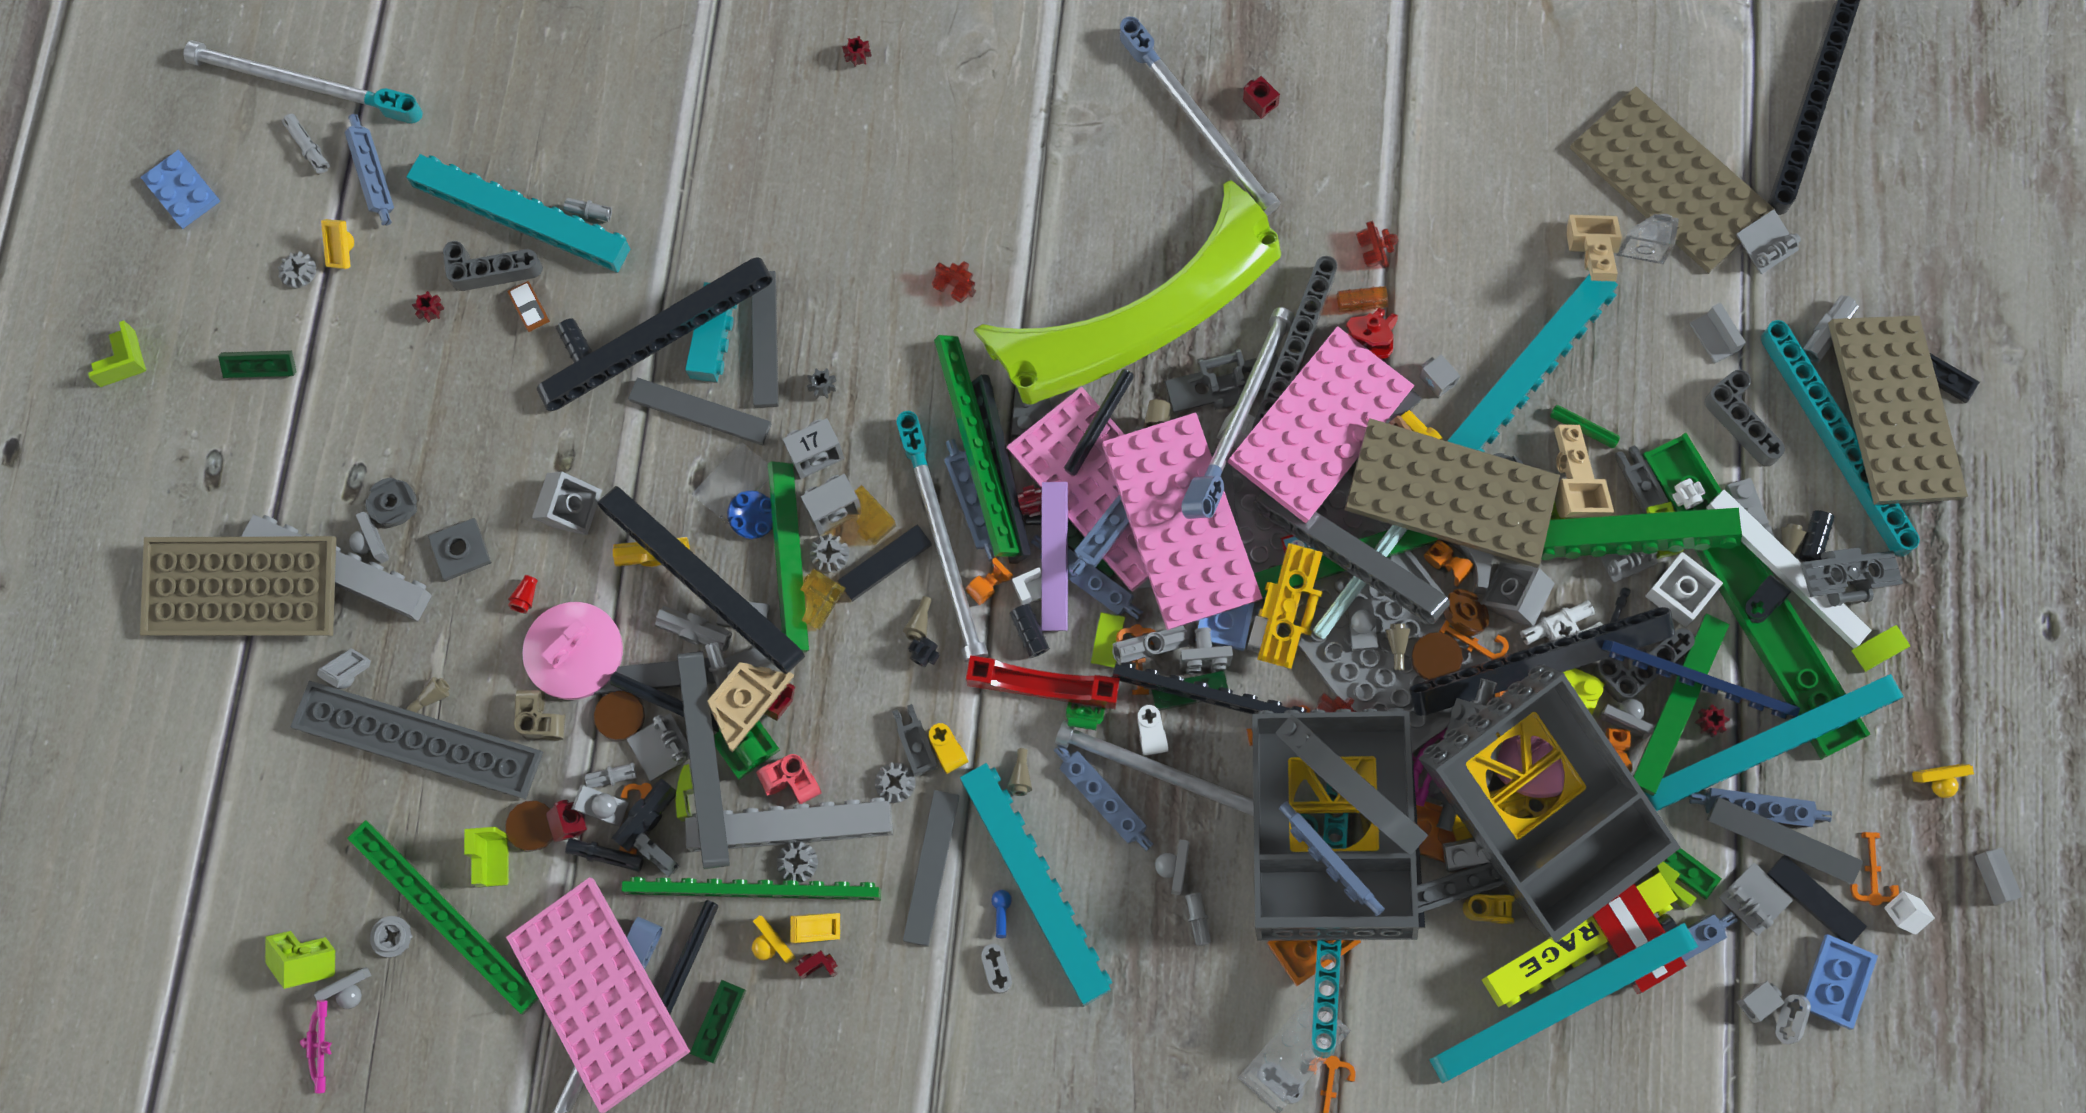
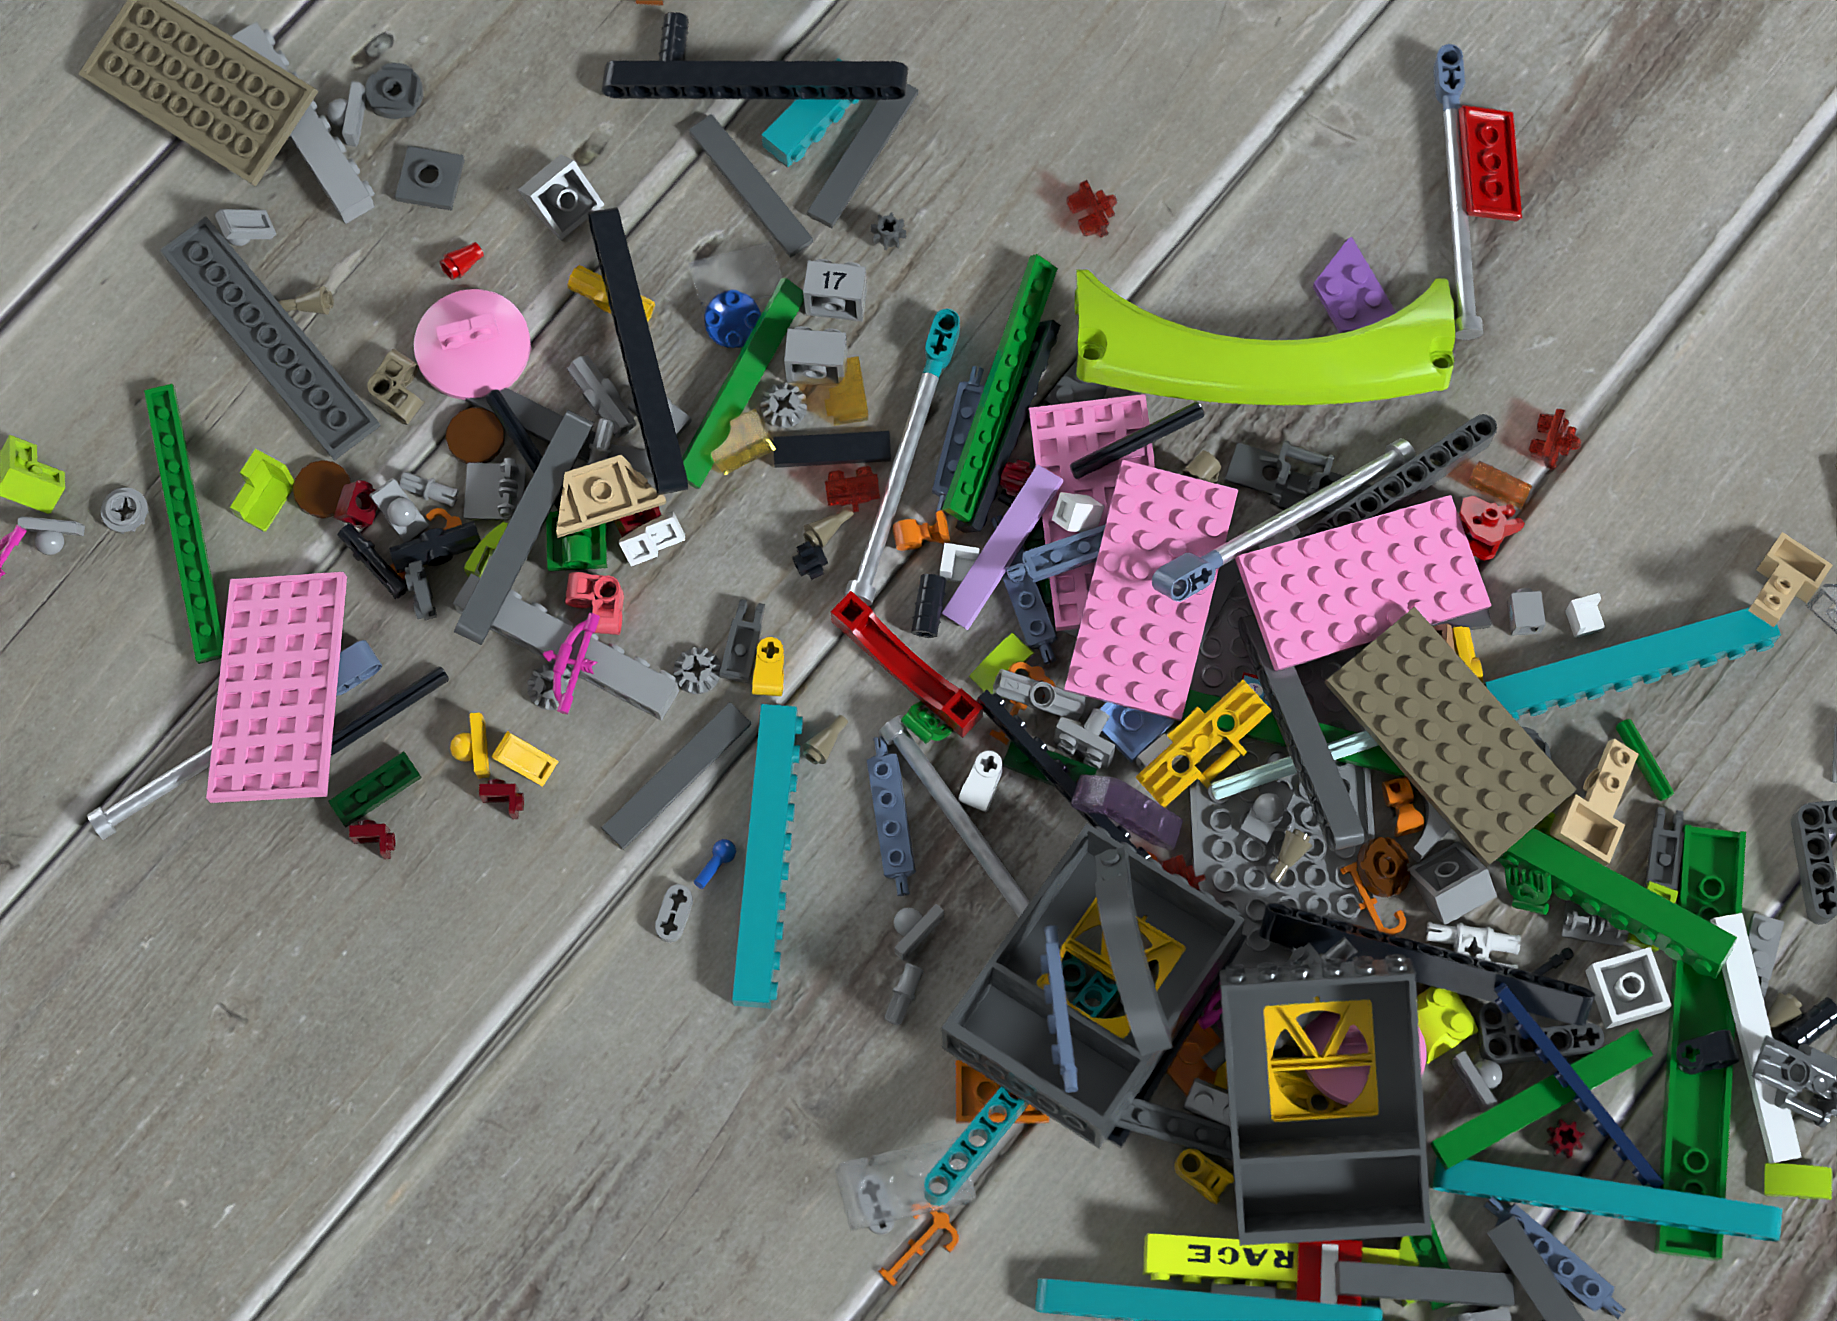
camera: 30 degrees right, 0 degrees up
green plate [622,877,882,901] -> none
dark red brick [1243,76,1280,119] -> none
reddish brown tile [1412,632,1463,681] -> none
orange leg [1605,728,1633,773] -> none
white gear [1672,479,1705,509] -> none
none -> dark red bracket [349,820,396,860]
none -> dark pink piece [543,613,600,714]
none -> white slope [619,511,685,566]
none -> clear red hips [825,466,880,513]
none -> white panel [1052,492,1104,532]
none -> clear purple beam [1071,775,1183,850]
none -> medium lavender wing [1313,237,1396,333]
none -> dark grey tile [1335,1261,1515,1307]
none -> red tile [1458,105,1522,221]
none -> green piece [1505,864,1552,915]
none -> white panel [1565,593,1605,638]

